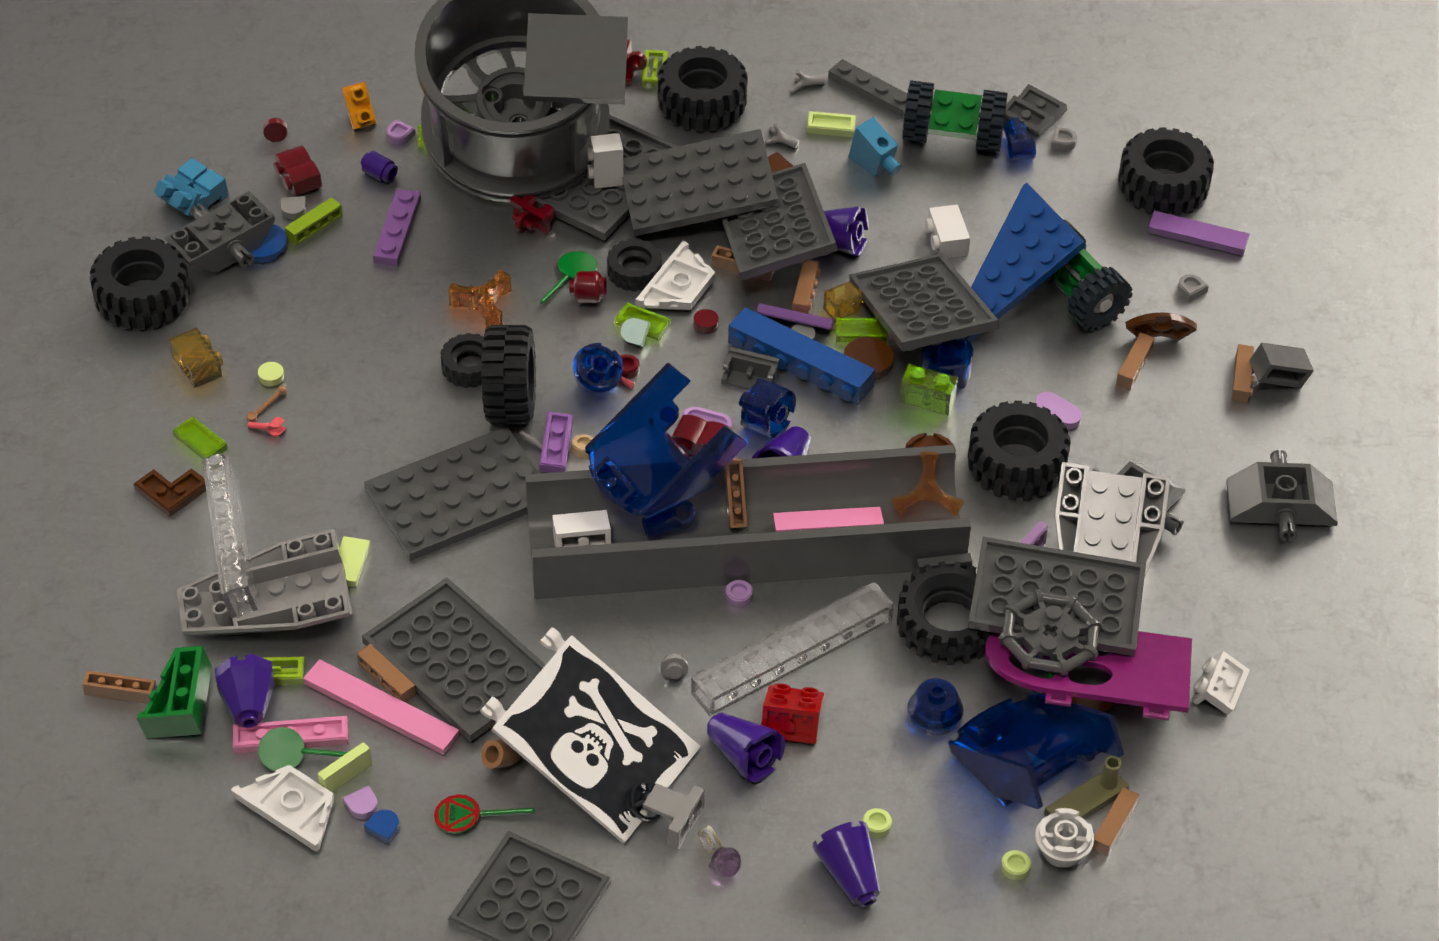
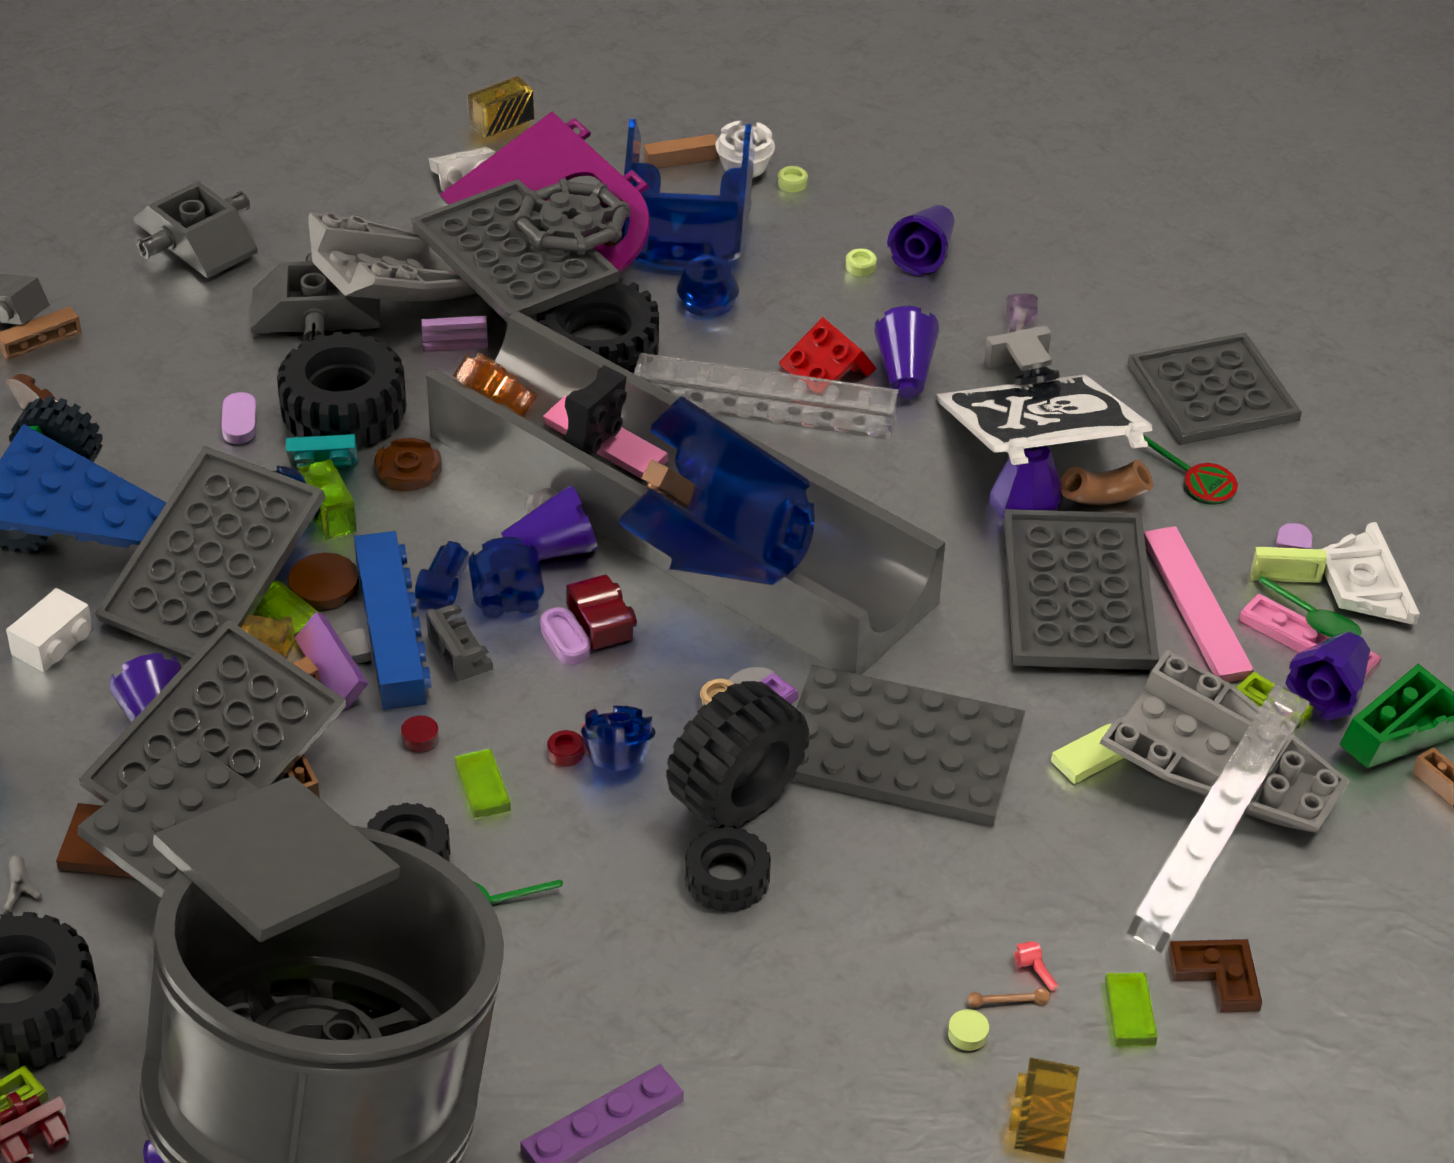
camera: 135 degrees left, 5 degrees down
medium nougat piece [357,644,416,703] -> none
blue tile [364,810,399,844] -> none
clear orange piece [448,270,512,328] -> none
white brick [552,510,611,548] -> none
dark red head [569,271,607,304] -> none
light aqua tile [621,318,651,347] -> none
white wing [636,241,715,310] -> none
light grey plate [660,653,688,680] -> none
olive piece [1044,756,1129,820] -> none
medium nougat piece [1116,333,1155,390] -> none
none -> teal plate [285,434,358,471]
none -> clear blue piece [415,541,469,606]
none -> clear yellow brick [468,76,535,138]
none -> black brick [562,365,627,455]

